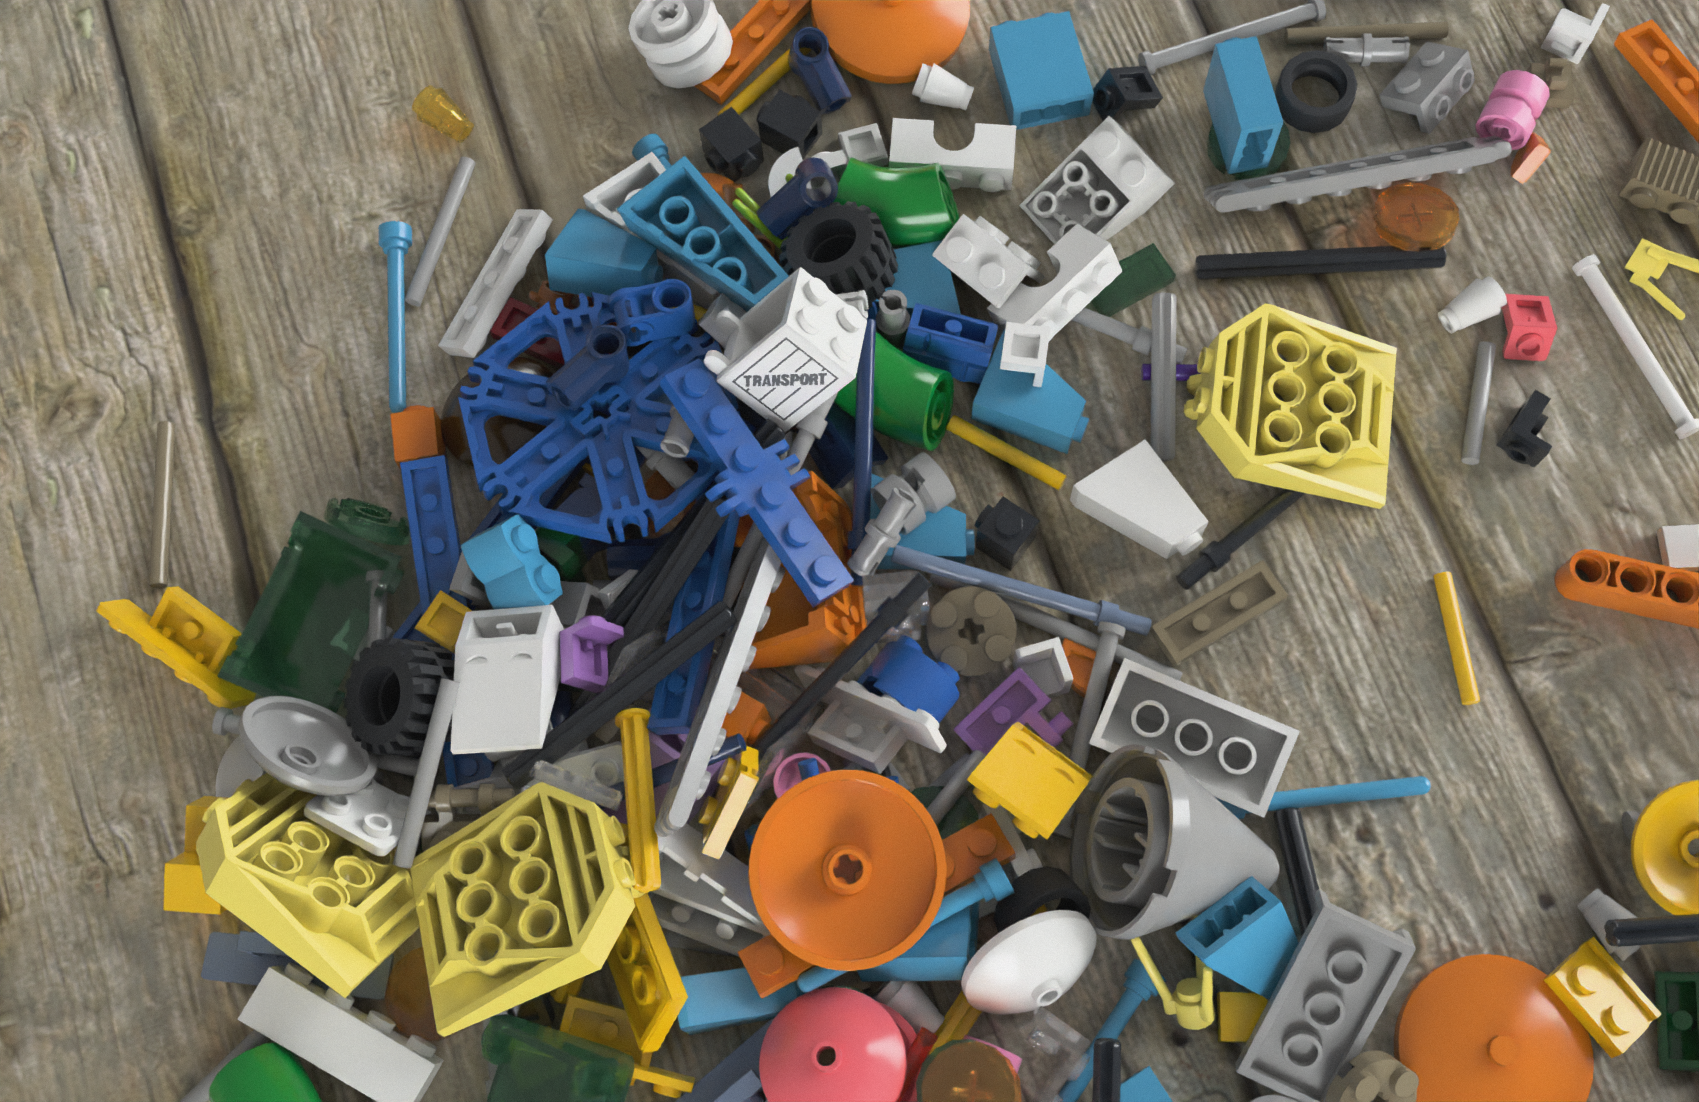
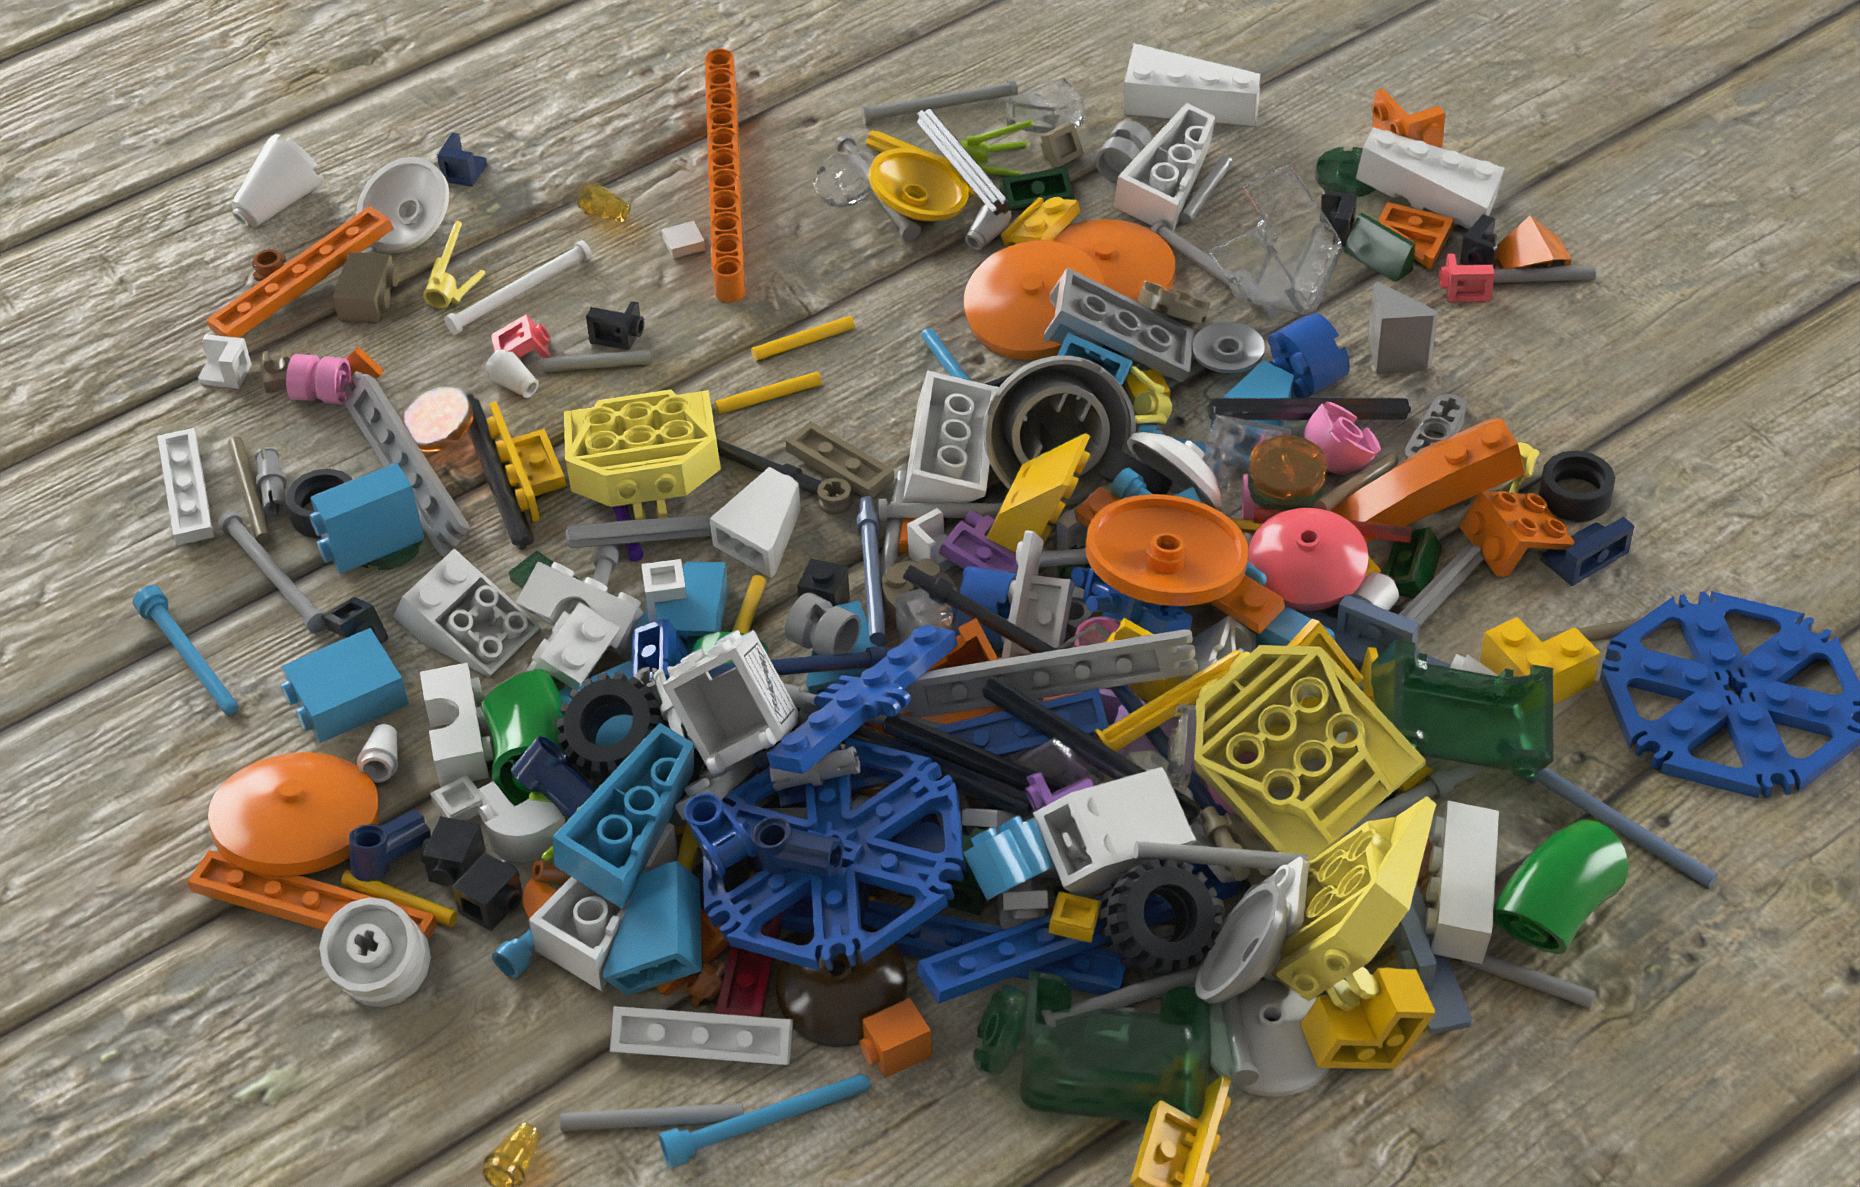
camera: 110 degrees left, 25 degrees down
light grey pin [847,487,919,578] -> none
light grey bracket [1379,42,1475,134] -> none
none -> yellow bracket [486,401,567,523]
none -> yellow bar [714,371,822,415]
none -> dark tan bush [817,477,852,515]
none -> orange dish [964,240,1105,360]

